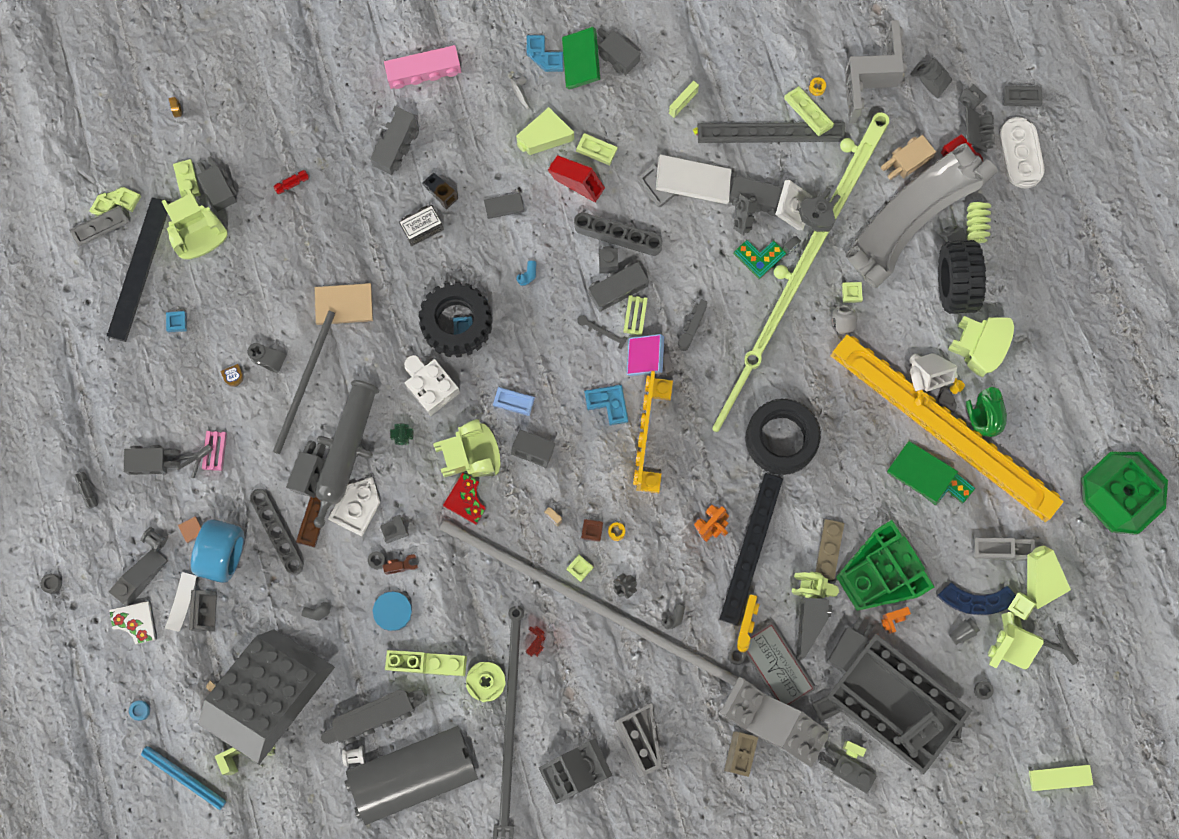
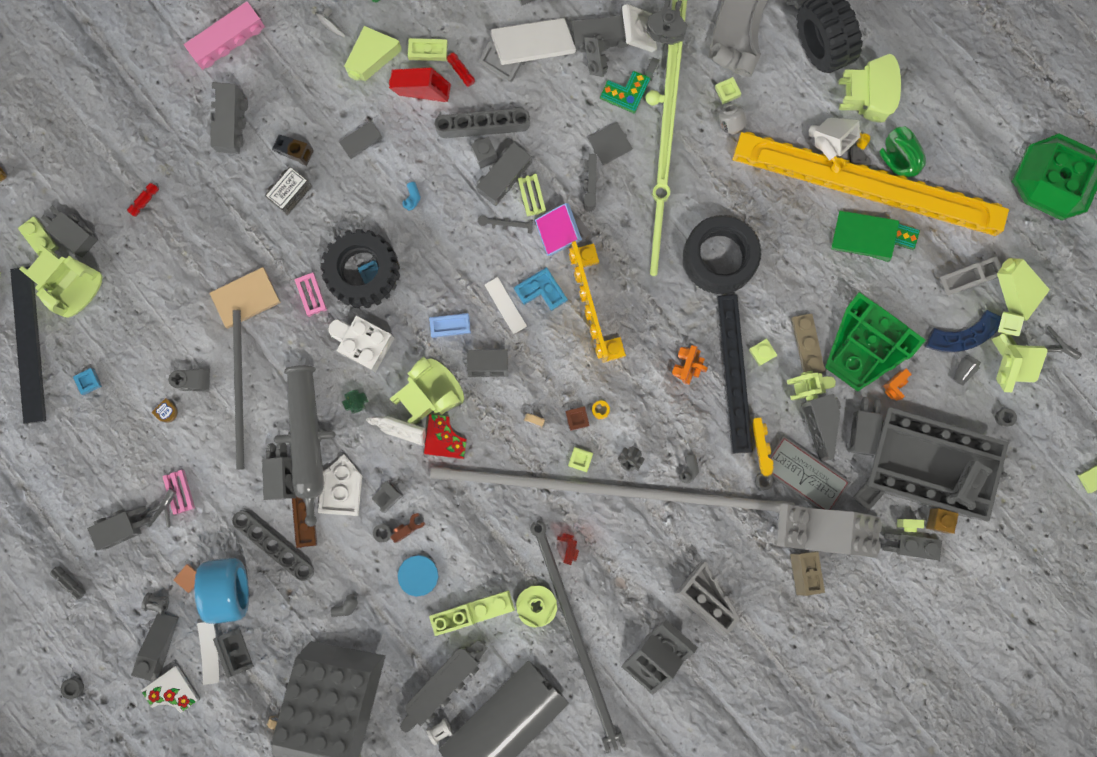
camera: 20 degrees left, 5 degrees up
none -> bright pink tile [295,273,327,317]
none -> white tile [366,416,426,446]
none -> red axle [447,52,475,87]
none -> white sticker [485,277,527,334]
none -> dark grey piece [588,122,633,165]
none -> yellowish green plate [749,339,777,366]
none -> pearl gold brick [926,509,959,534]

